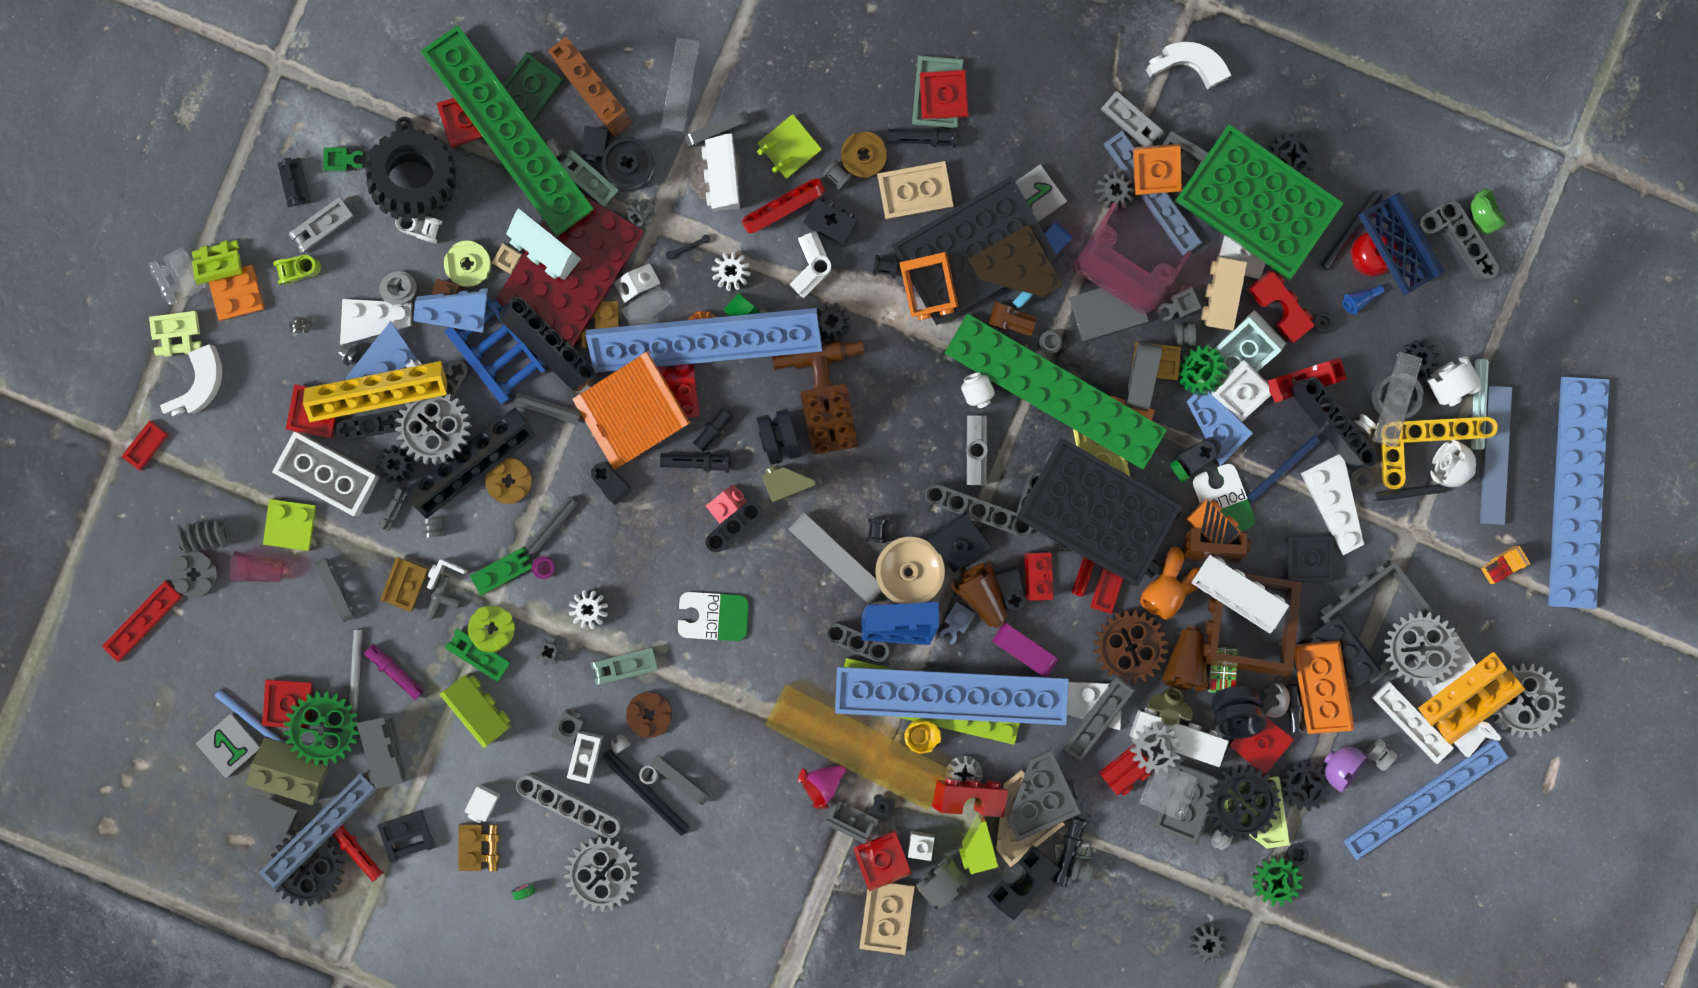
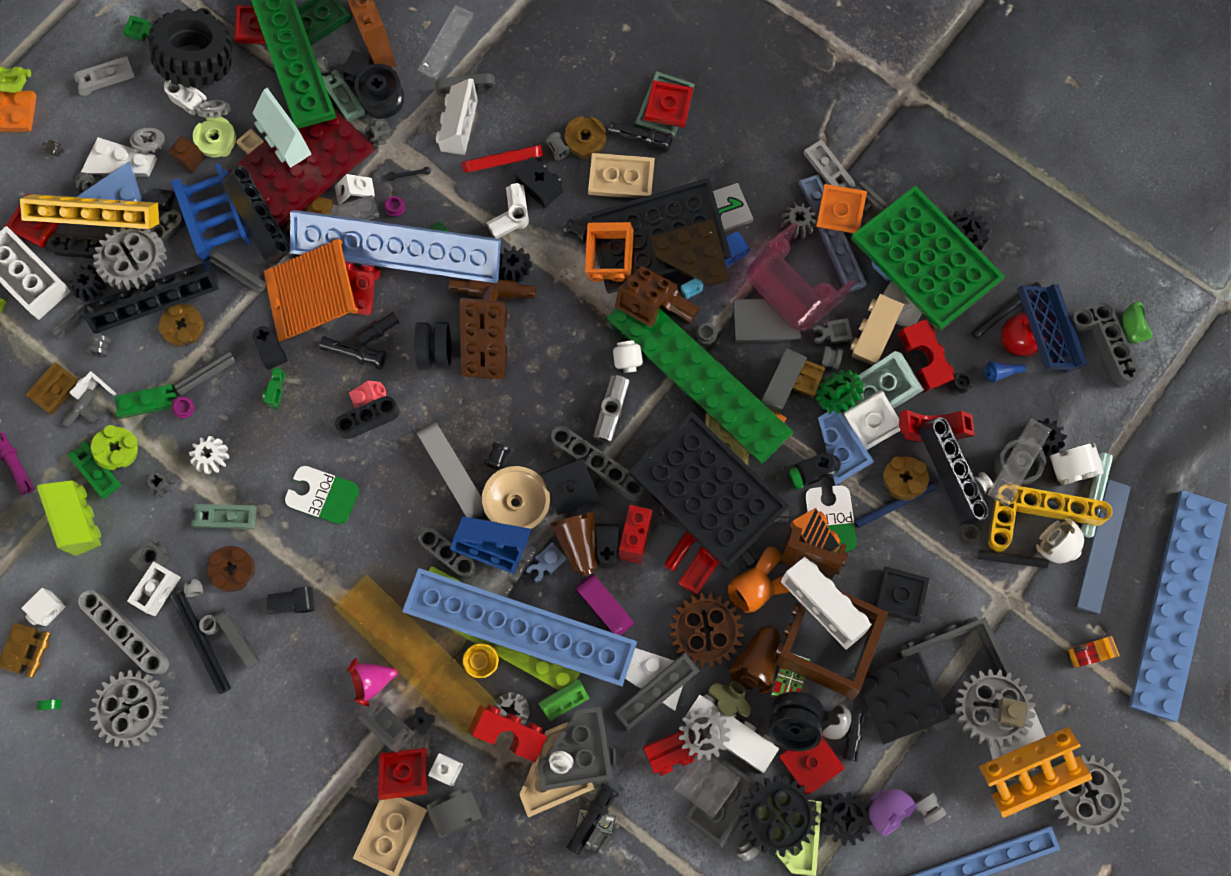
camera: 20 degrees right, 15 degrees down
lime piece [273,255,321,285] -> none
black hinge [278,158,311,208] -> none
medium blue wing [414,288,488,333] -> none
white gear [712,252,751,291] -> none
lime plate [757,114,822,179] -> none
olive slope [762,465,816,502] -> none
lime slope [959,813,998,874] -> none
black arch [987,845,1059,920] -> none
white arch [1146,42,1231,90] -> none
orange tile [1294,641,1355,734] -> none
white wing [1300,454,1364,555] -> none
white plate [1371,682,1454,764] -> none
white bracket [1454,722,1501,757] -> none
none -> black slope [145,188,175,211]
none -> light grey gear [196,100,231,118]
none -> green plate [263,368,286,409]
none -> black piece [266,587,315,615]
none -> magenta plate [384,196,405,217]
none -> bright green plate [538,679,589,722]
none -> white plate [549,751,573,774]
none -> reddish brown bracket [615,266,677,327]
none -> pearl gold plate [883,456,929,501]
none -> dark tan plate [998,697,1027,728]

